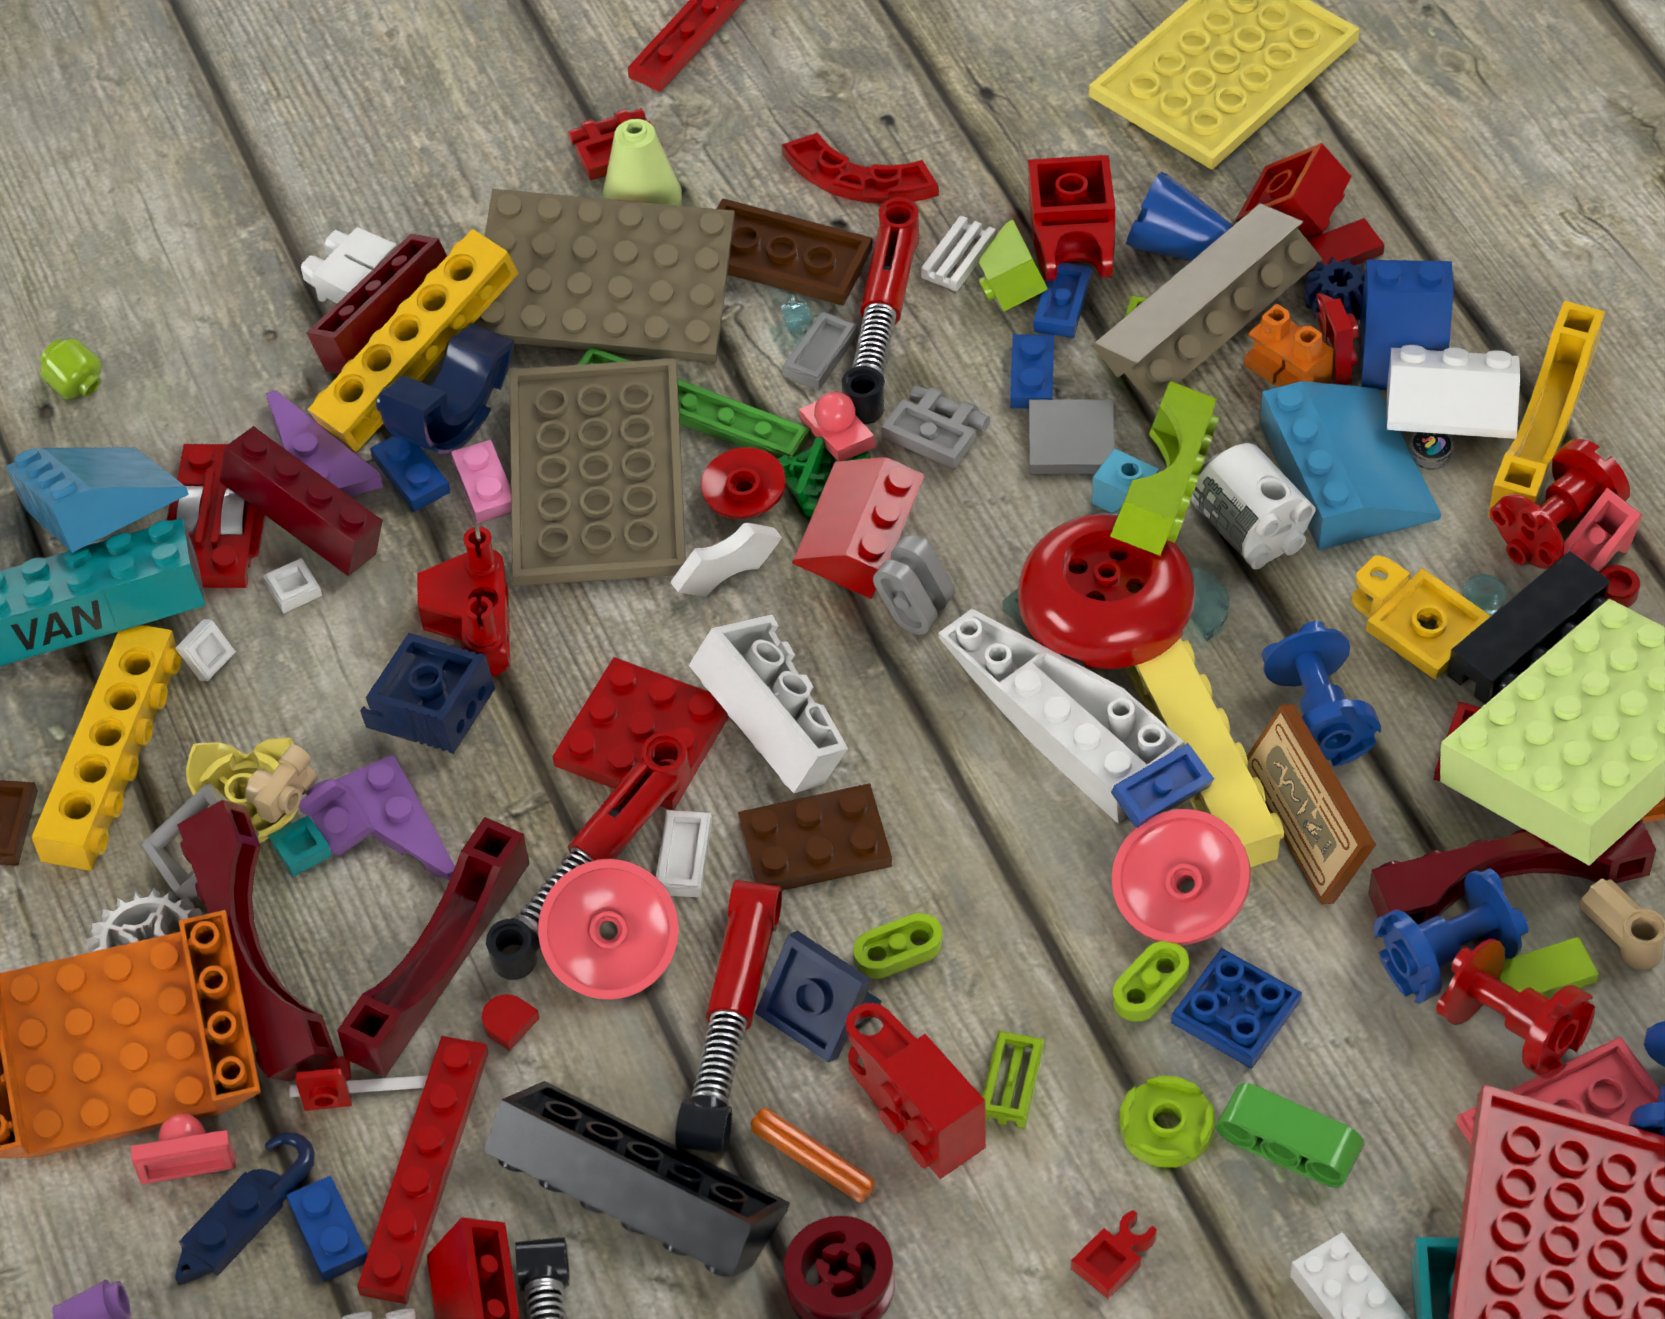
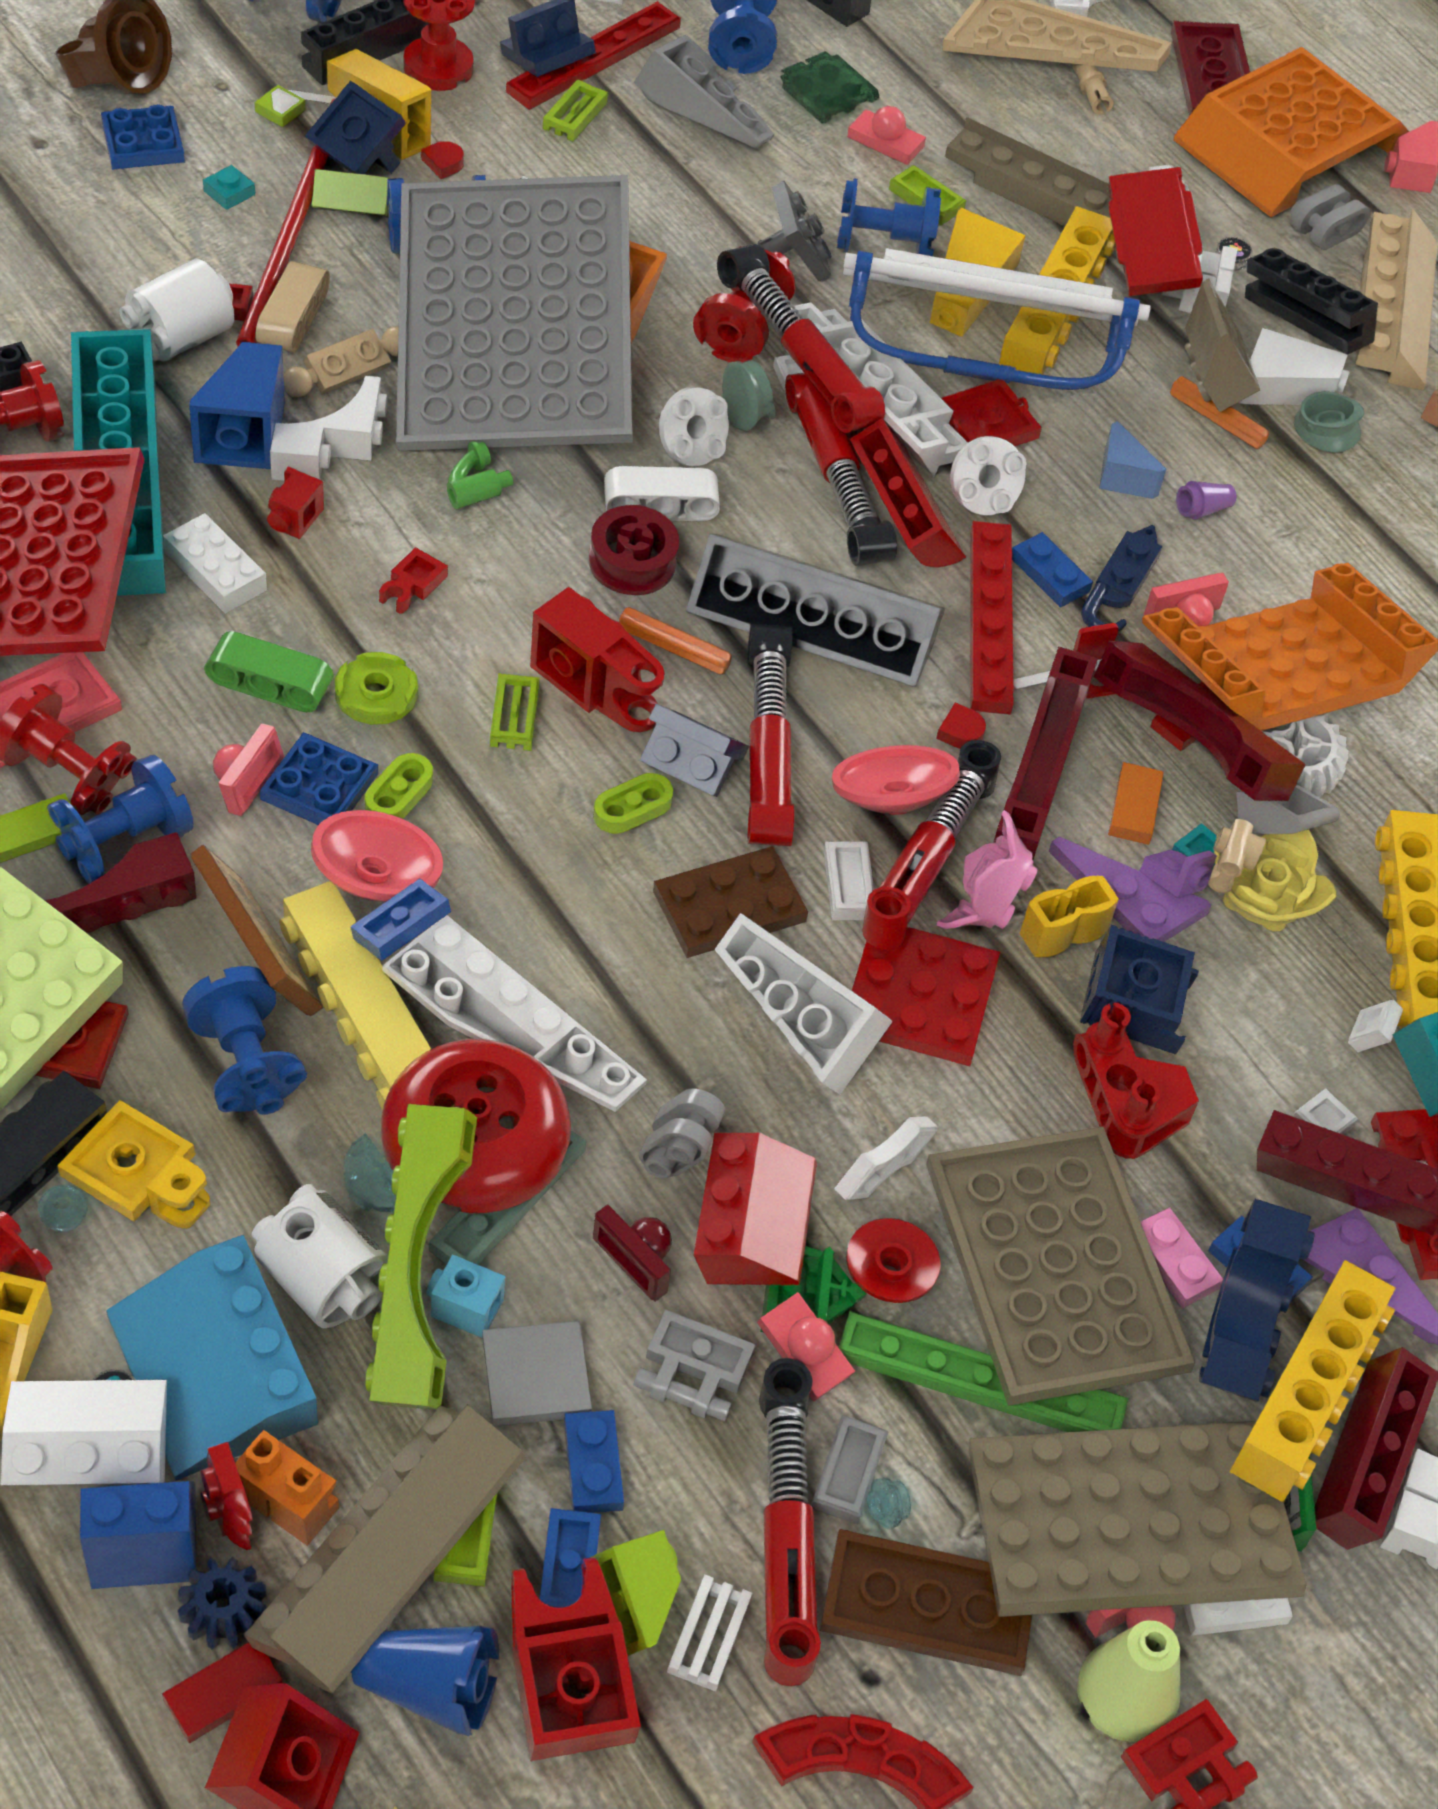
camera: 160 degrees right, 0 degrees up
none -> coral tile [213,724,284,816]
none -> dark red tile [593,1204,672,1302]
none -> bright pink brick [937,810,1038,929]
none -> yellow brick [1020,876,1119,958]
none -> orange tile [1108,762,1164,845]

